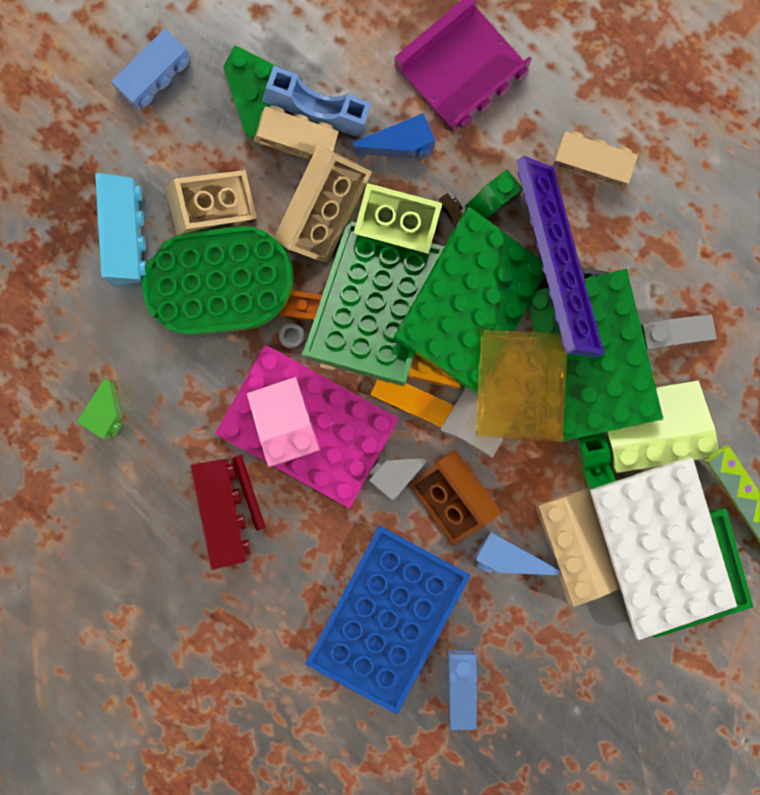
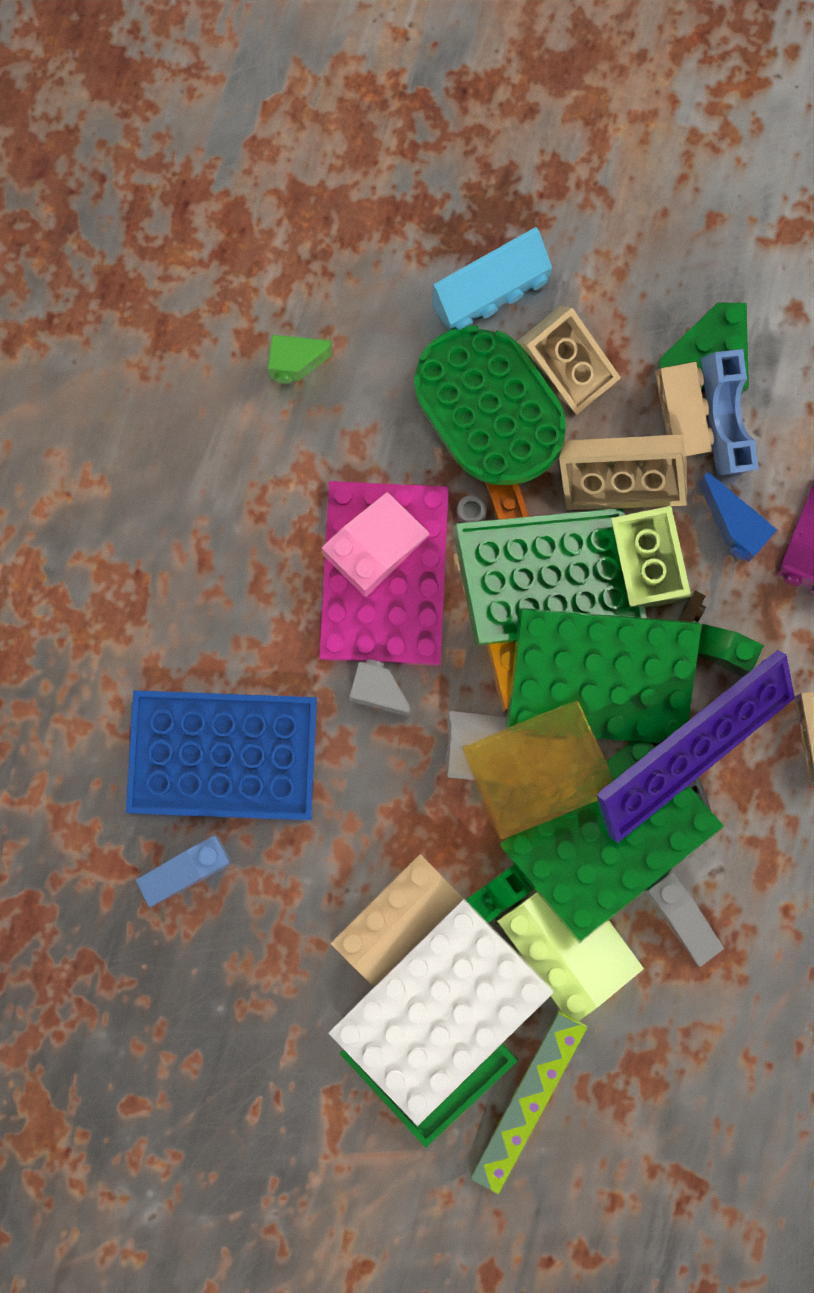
camera: 60 degrees right, 5 degrees down
medium blue brick [111,28,191,110] -> none
dark red slope [190,459,252,570] -> none
dark red bar [232,455,266,531] -> none
light orange tile [370,379,455,428] -> none
dark orange slope [408,450,501,546] -> none
medium blue slope [474,531,560,575] -> none

